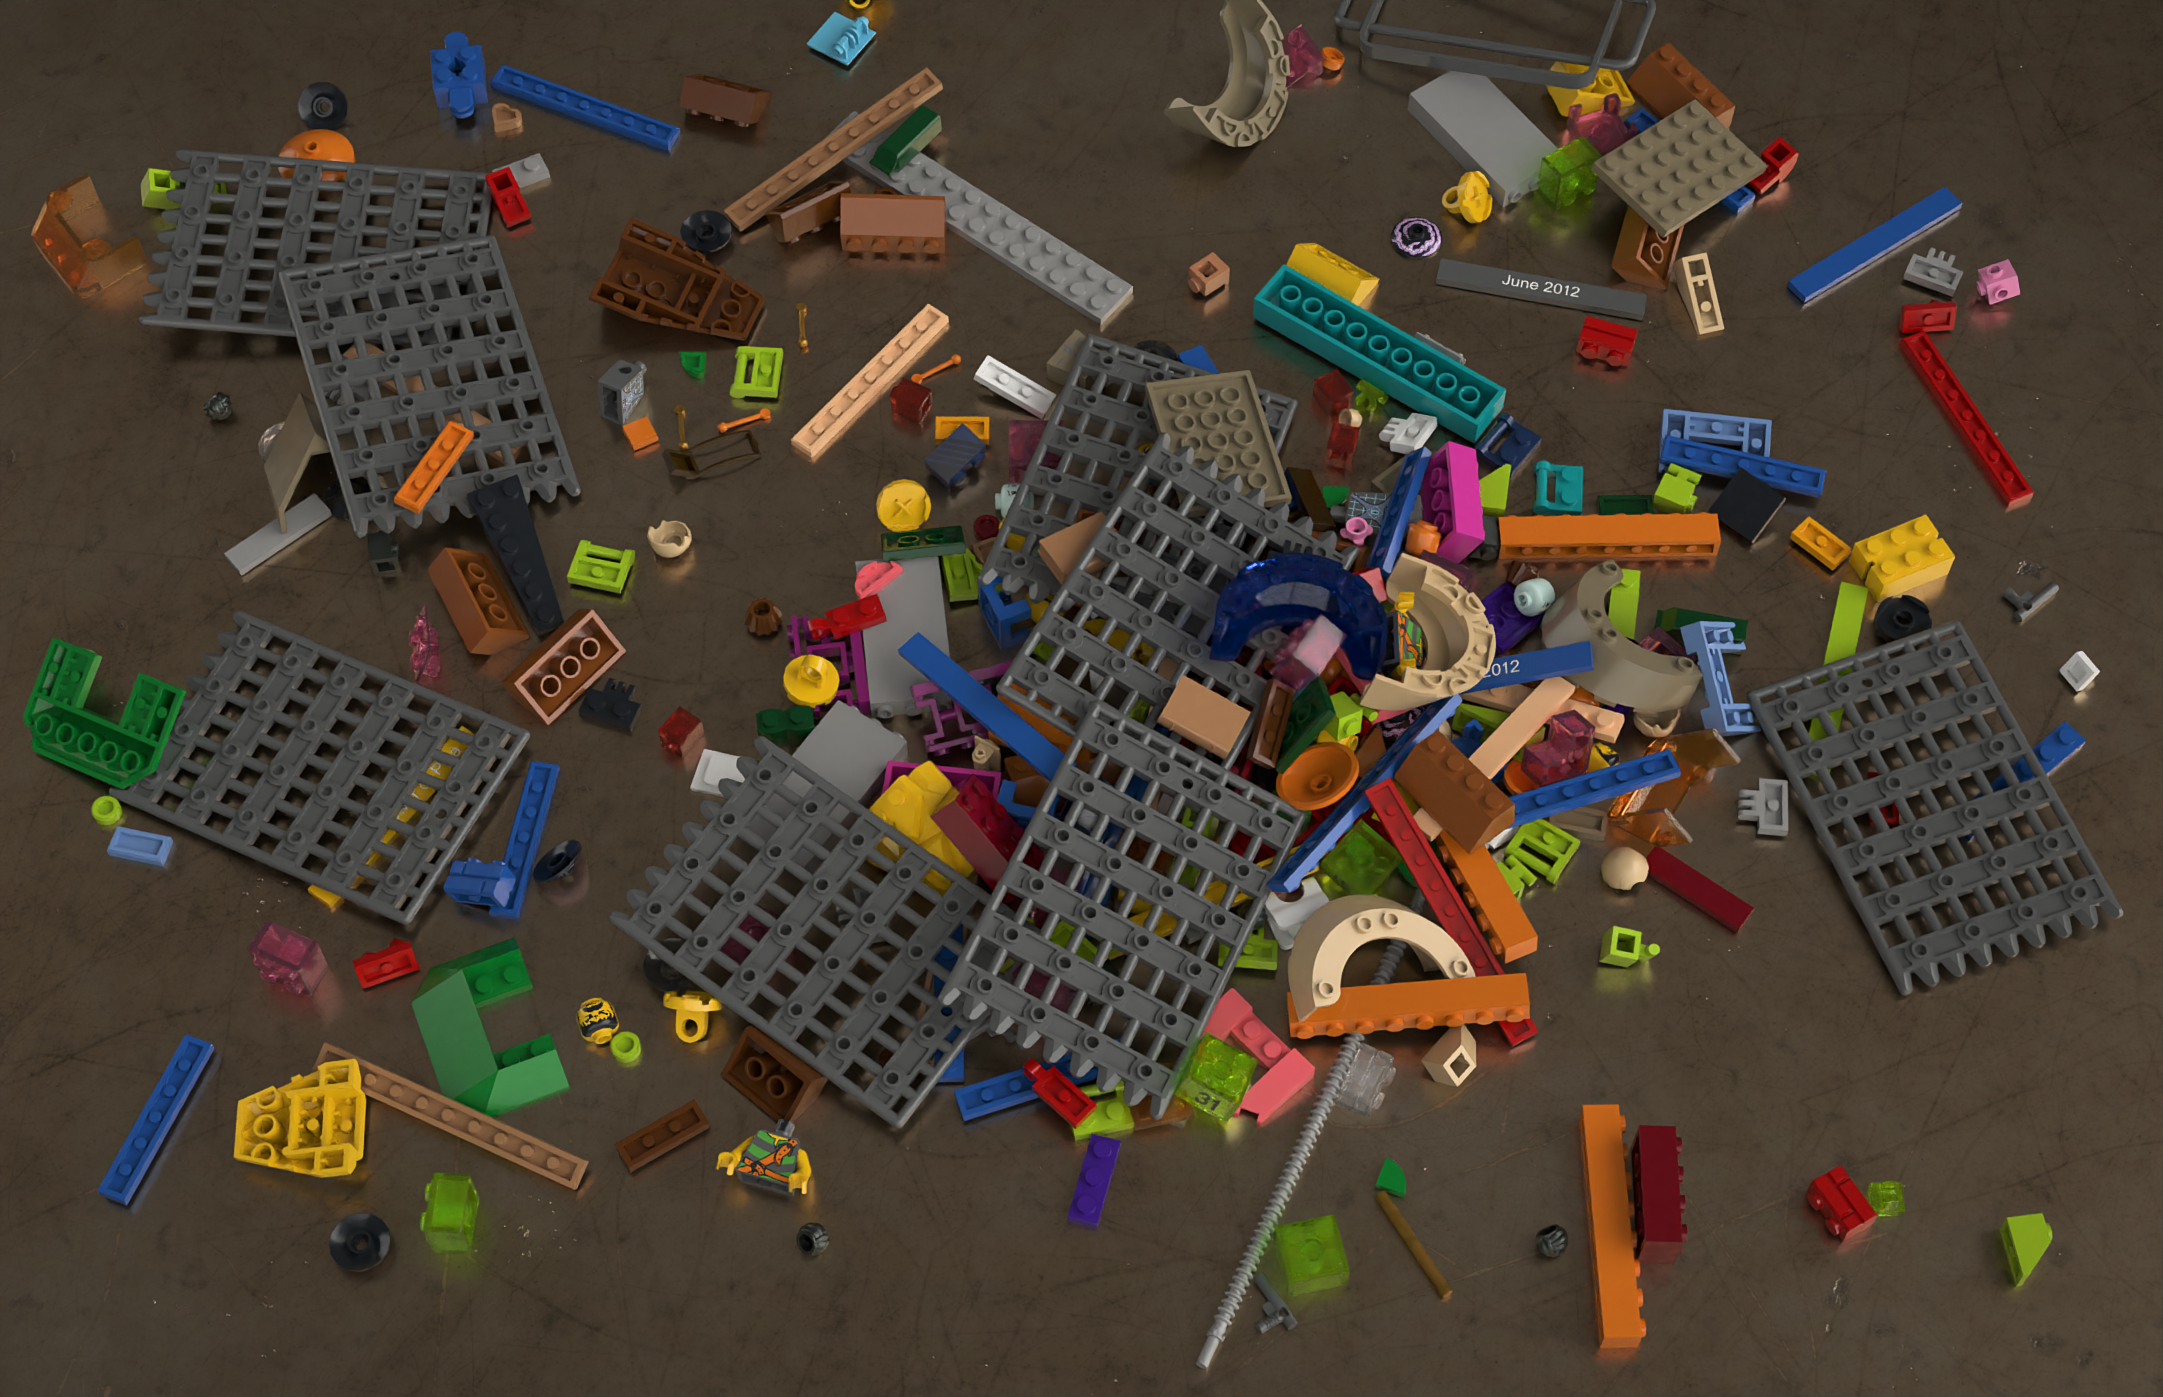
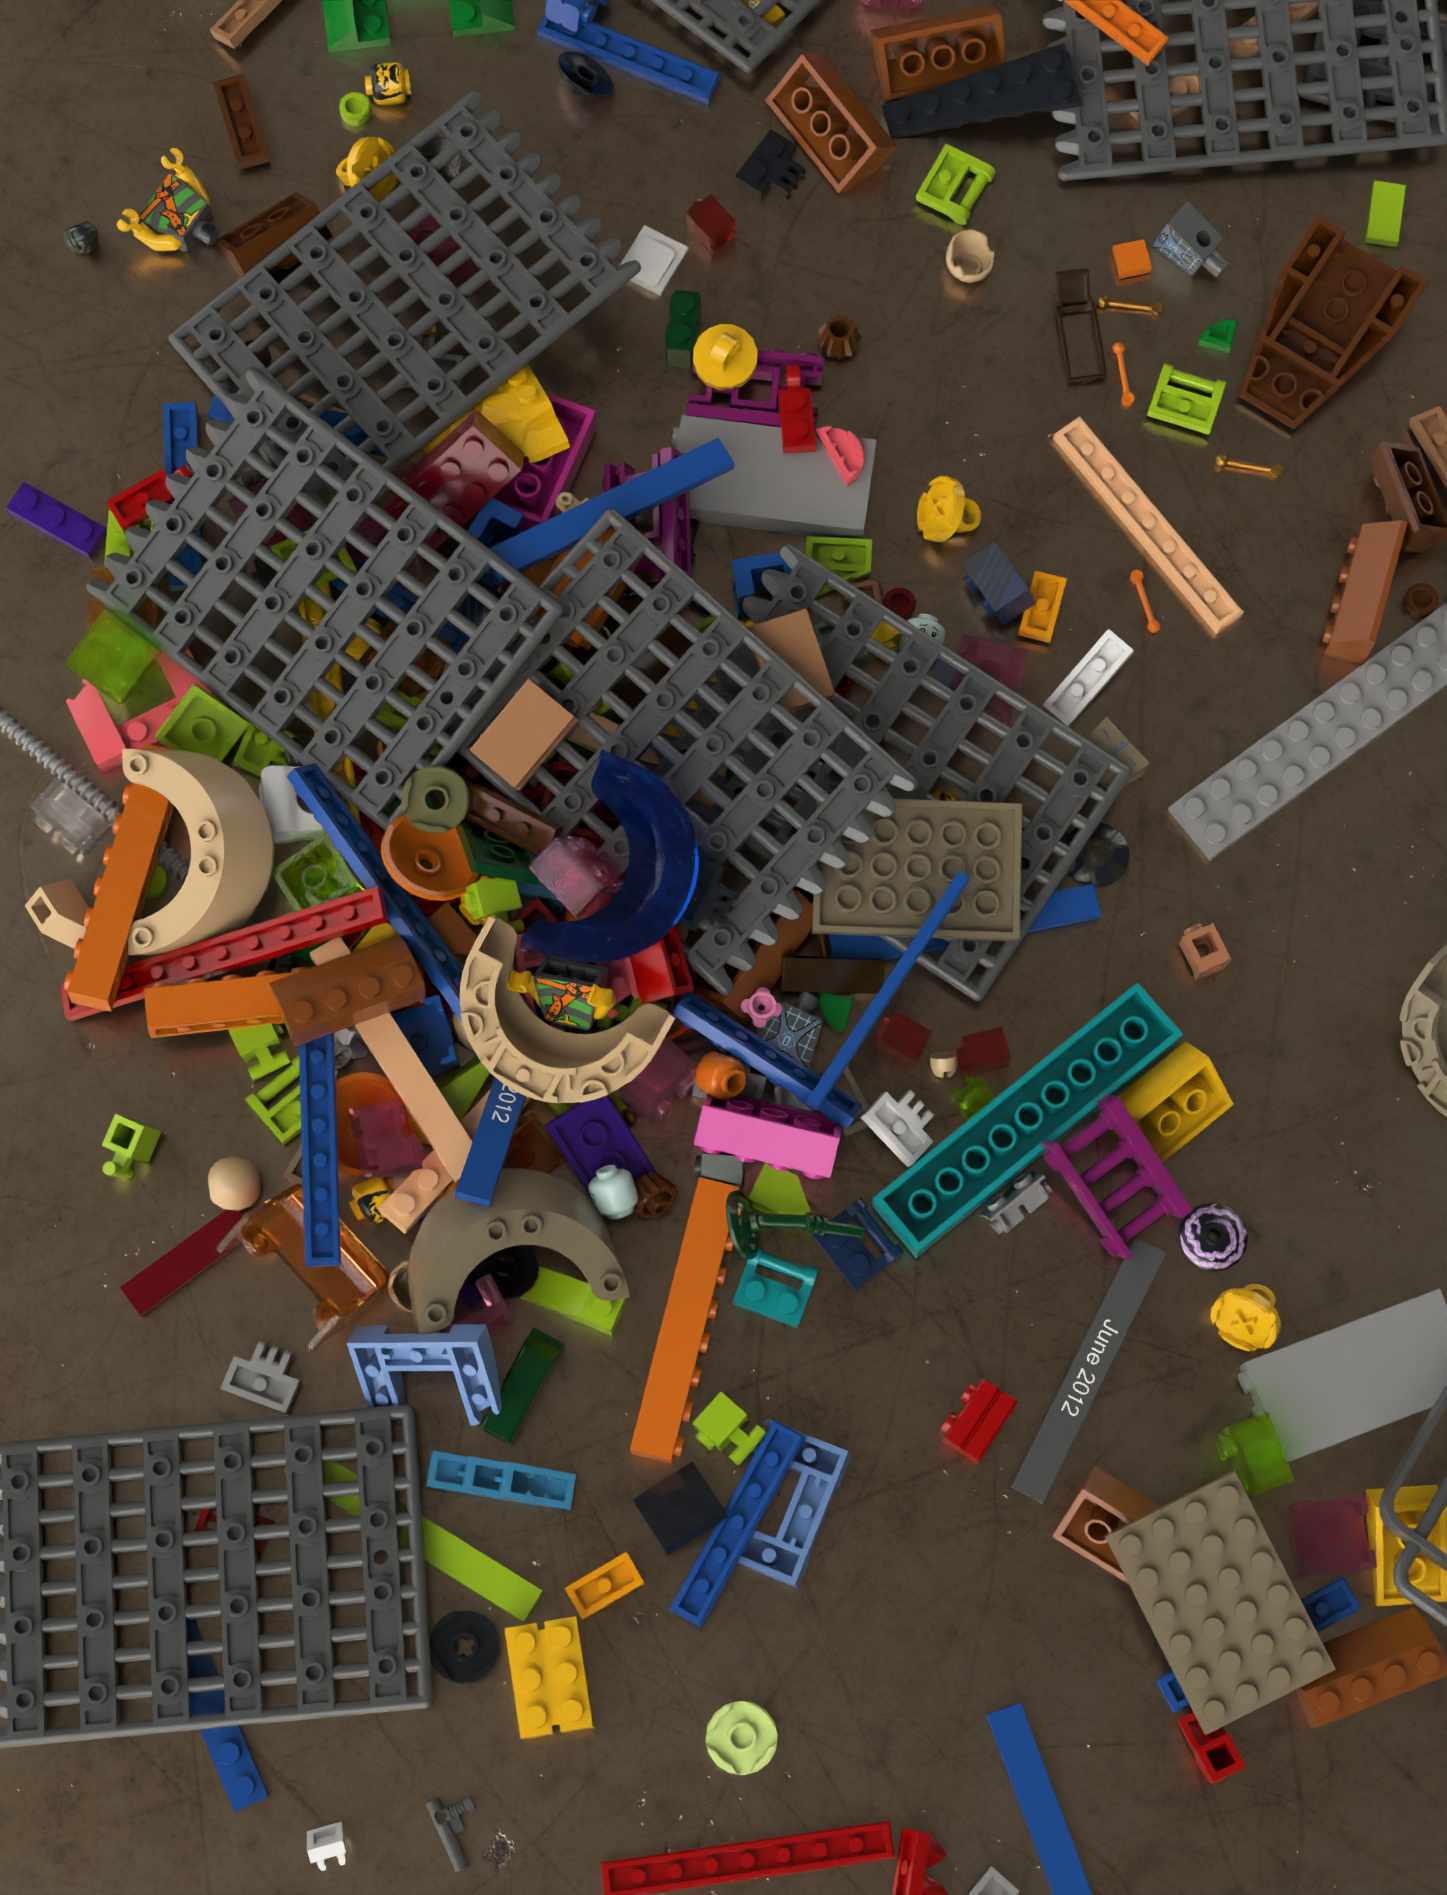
camera: 105 degrees right, 15 degrees up
black dish [680,210,732,253] -> none
light grey brick [738,700,908,874] -> none
dark green tile [880,525,966,562] -> none
clear red brick [889,378,933,424] -> none
dark green tile [1596,495,1654,515] -> none
tan slope [1673,252,1724,335] -> none
none -> lime plate [154,682,250,762]
none -> olive tile [401,766,469,833]
none -> dark azure slope [424,1450,576,1510]
none -> yellowish green tile [706,1701,778,1775]
none -> dark green dish [726,1190,865,1260]
none -> blue tile [805,870,970,1111]
none -> magenta fence [1041,1094,1193,1260]
none -> lime tile [1365,180,1406,247]

